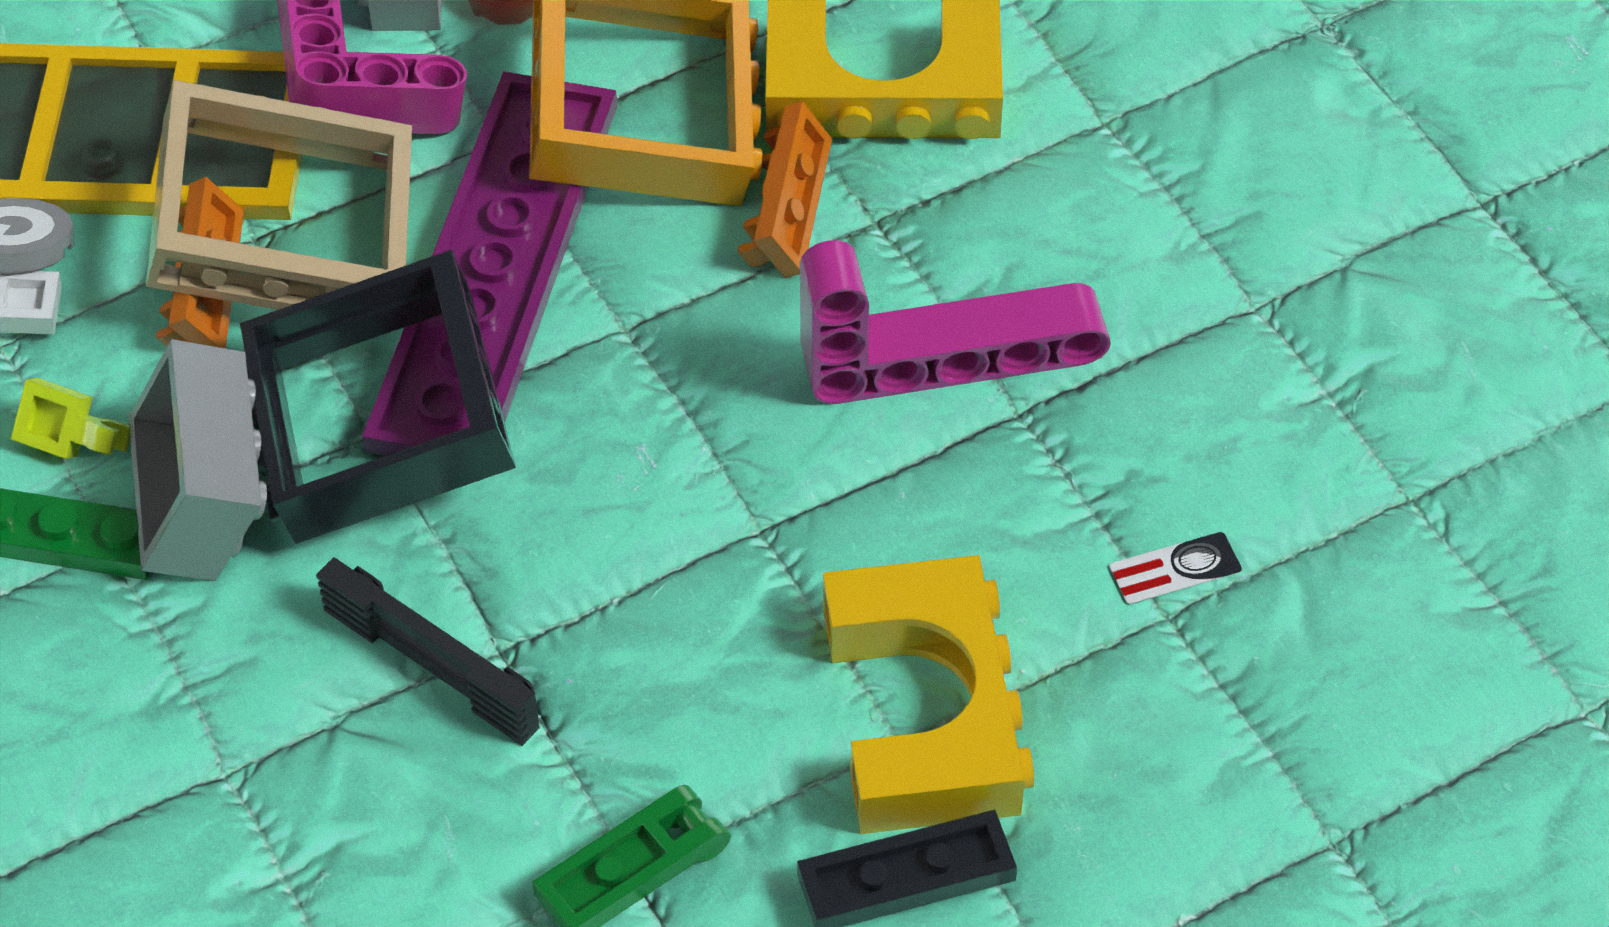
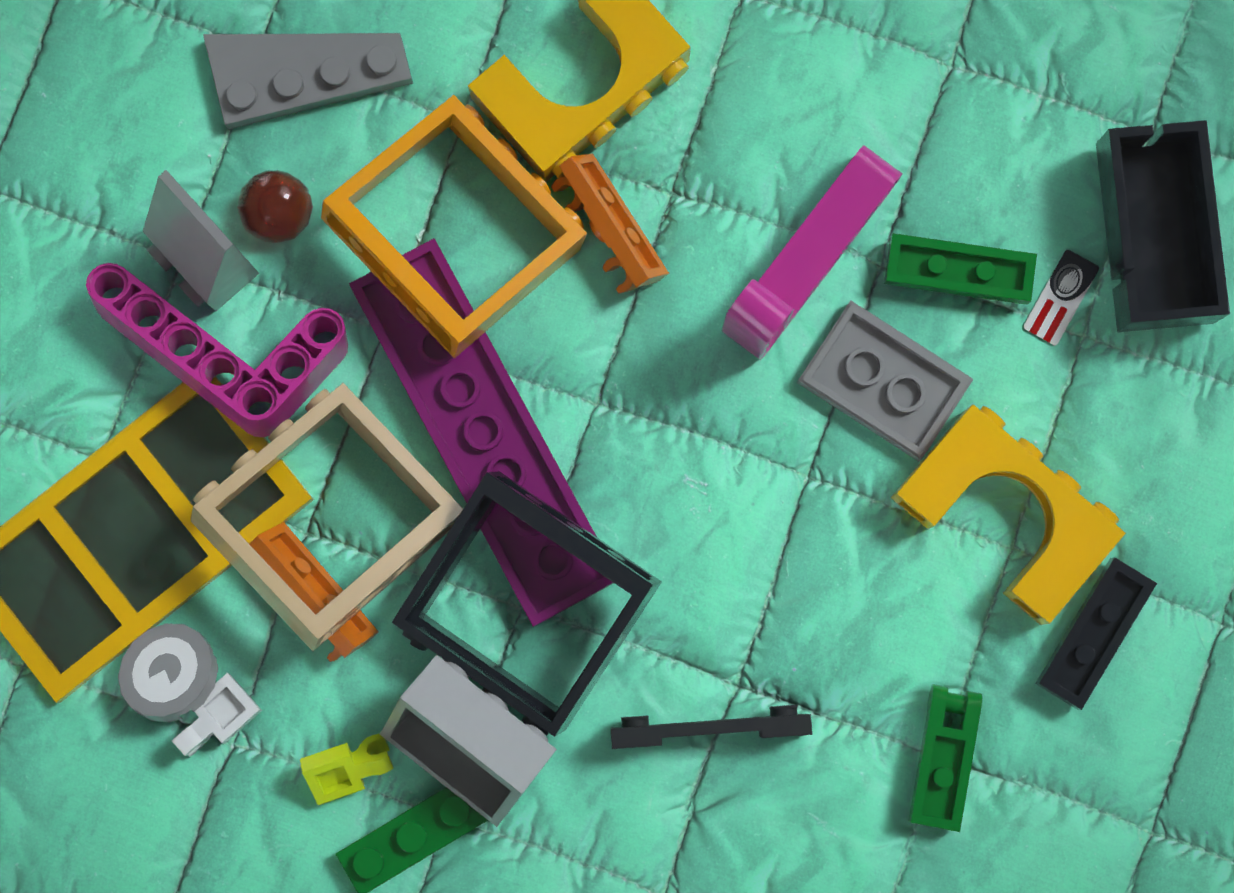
camera: 40 degrees left, 30 degrees up
none -> light grey tile [797,300,973,461]
none -> green plate [884,233,1037,305]
none -> black piece [1096,120,1230,332]

